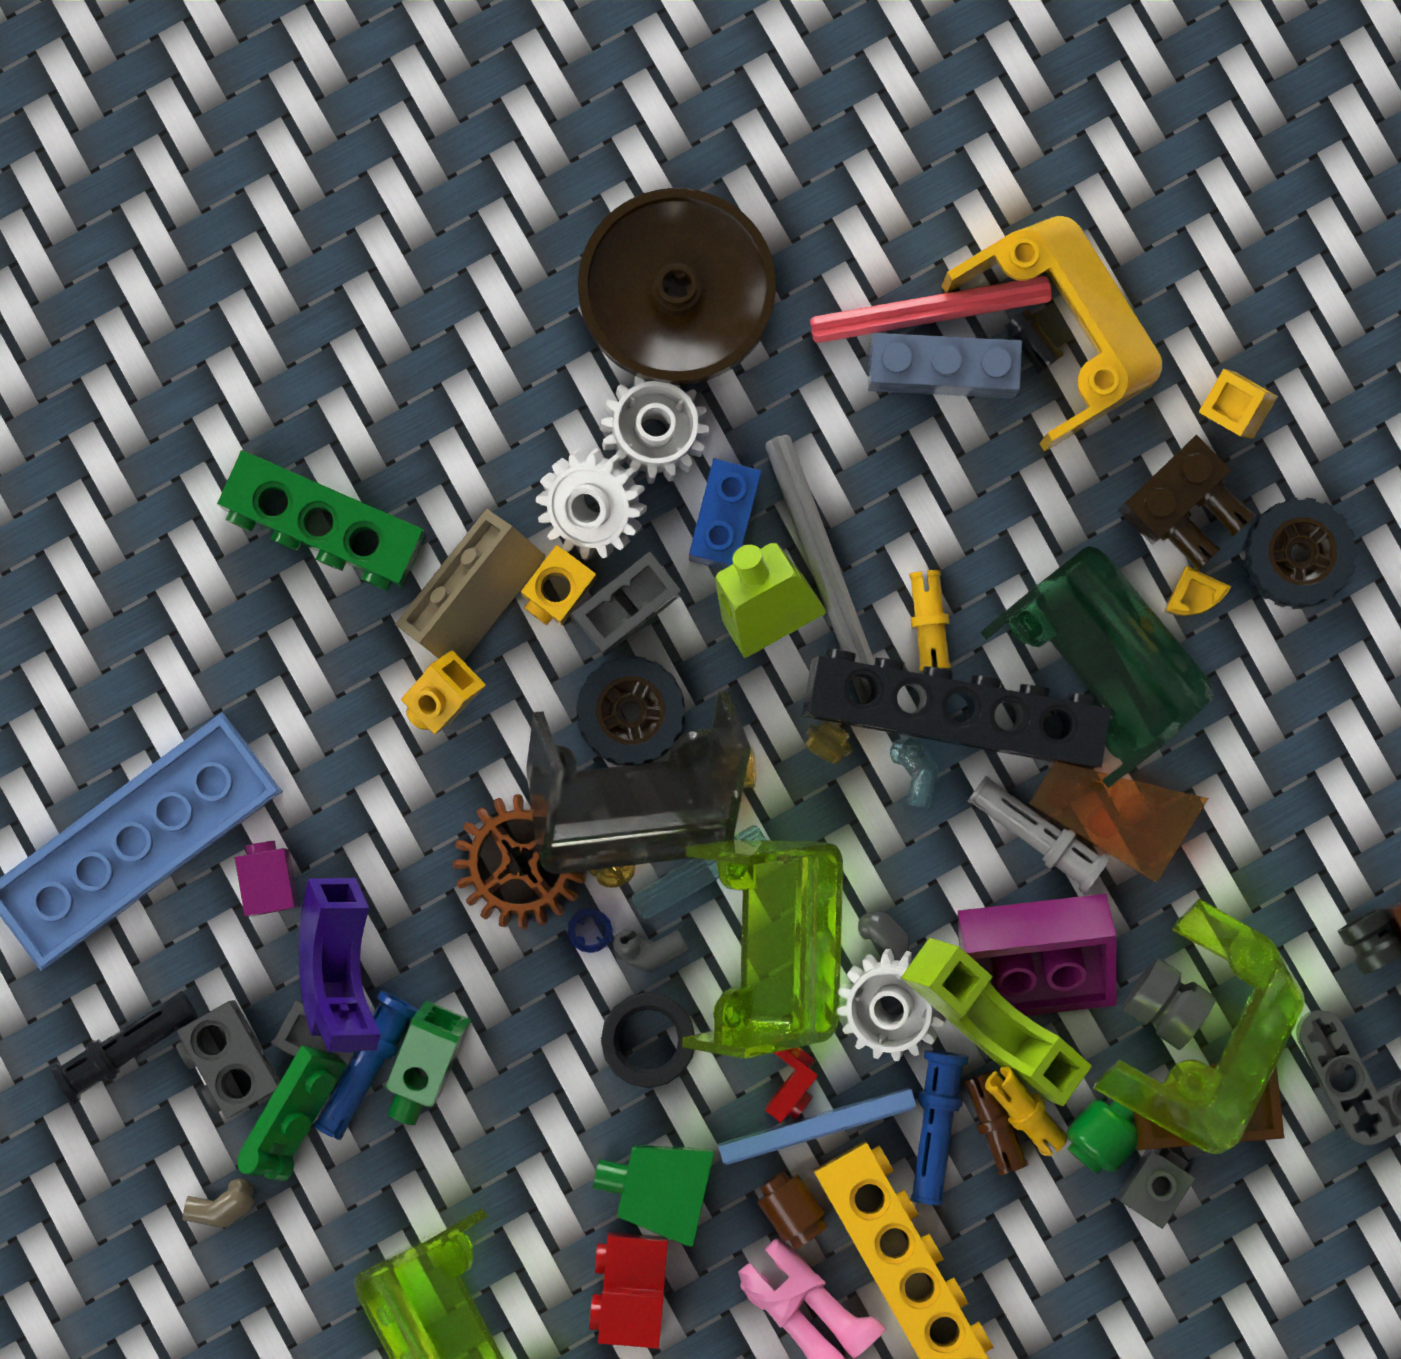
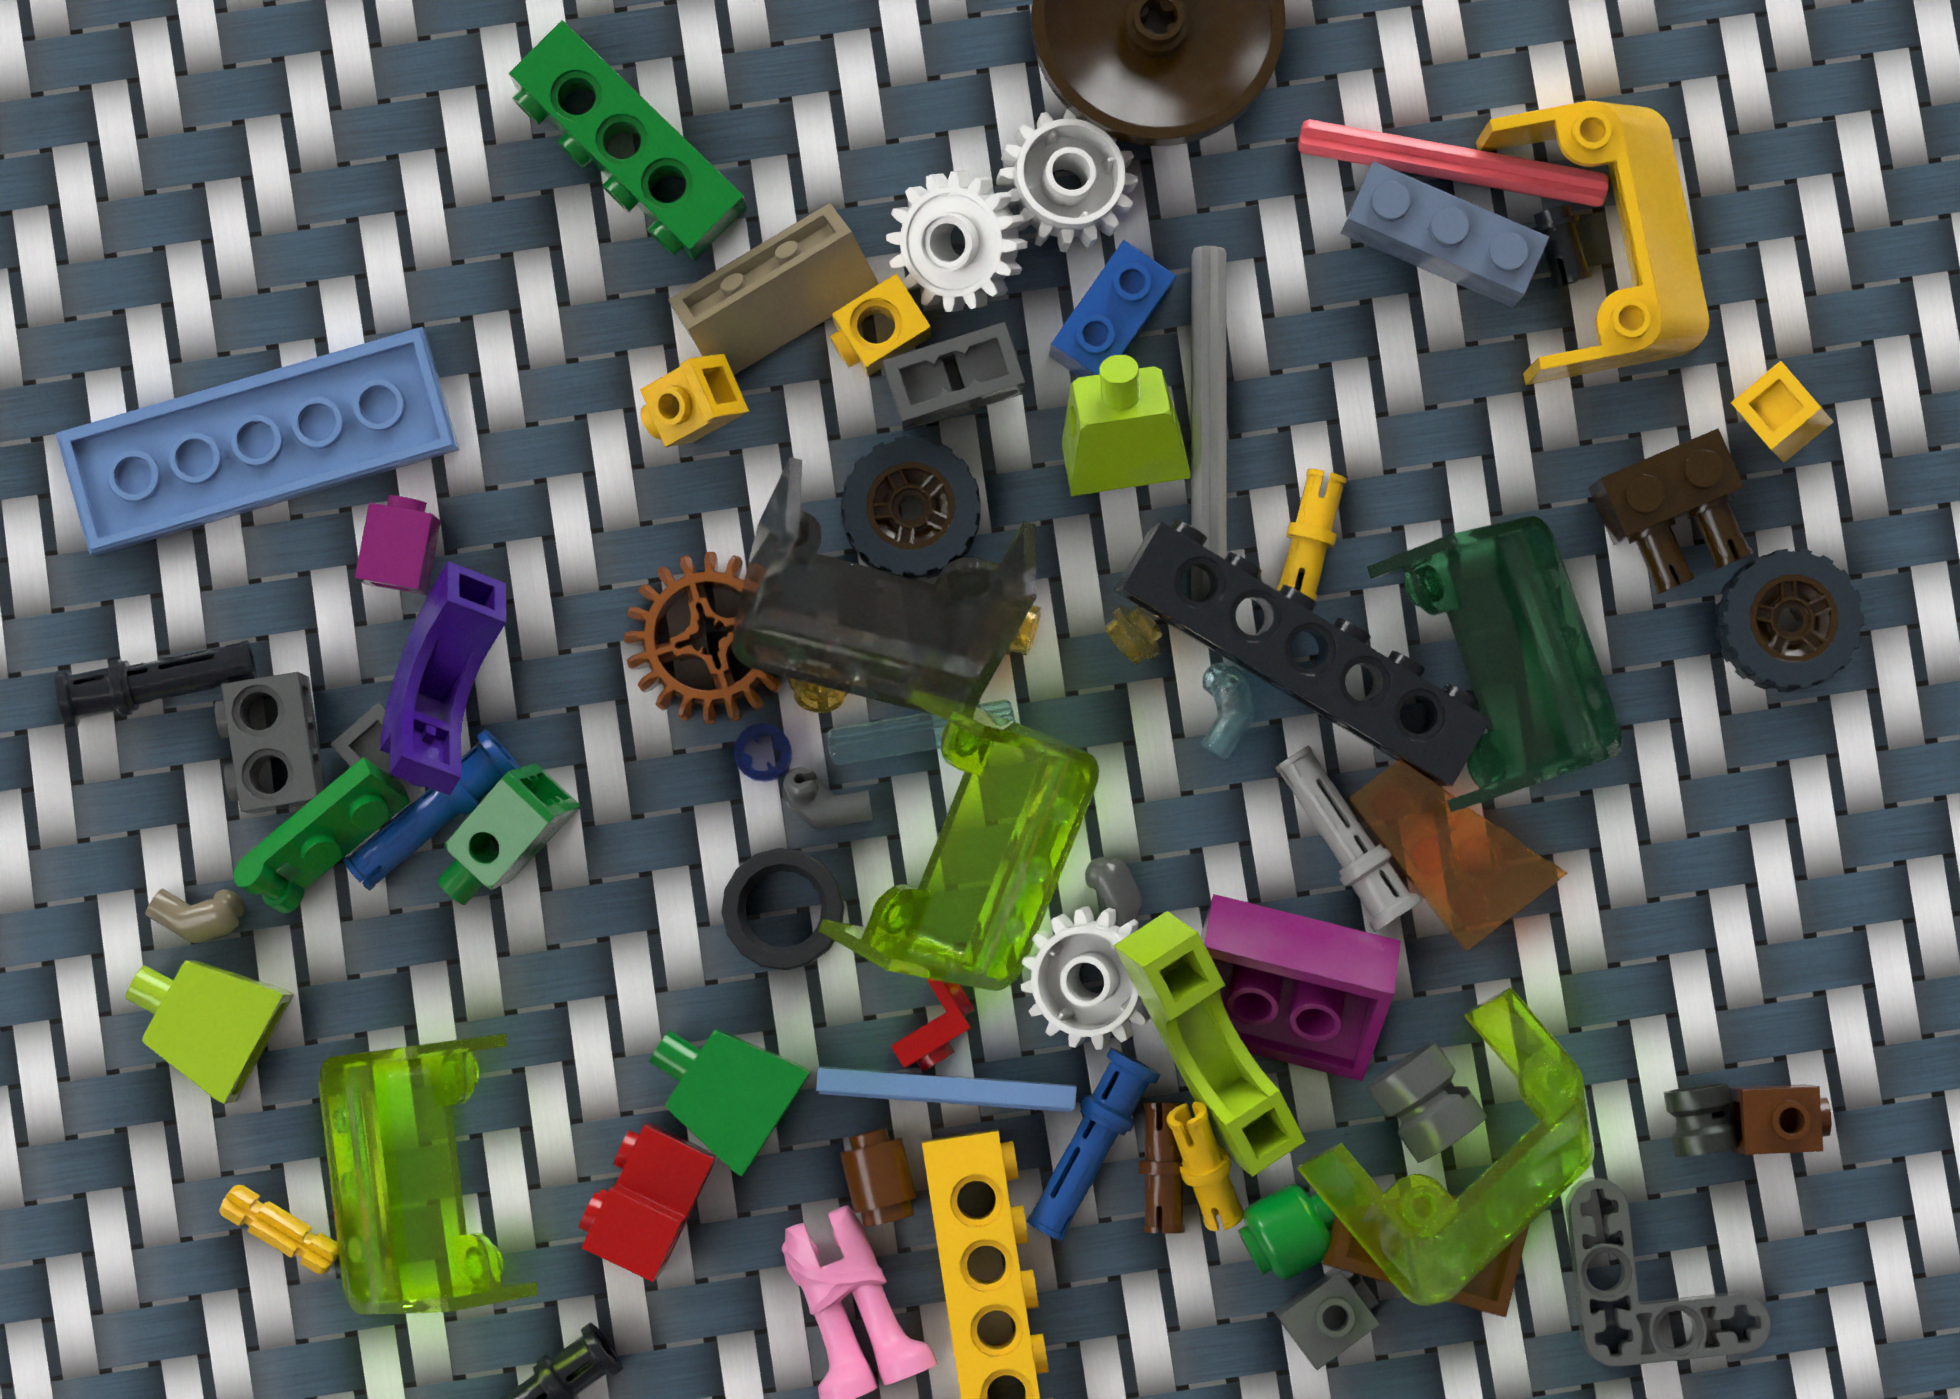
camera: 20 degrees right, 0 degrees up
yellow tile [1164,566,1231,616] -> none
none -> lime torso [125,960,294,1104]

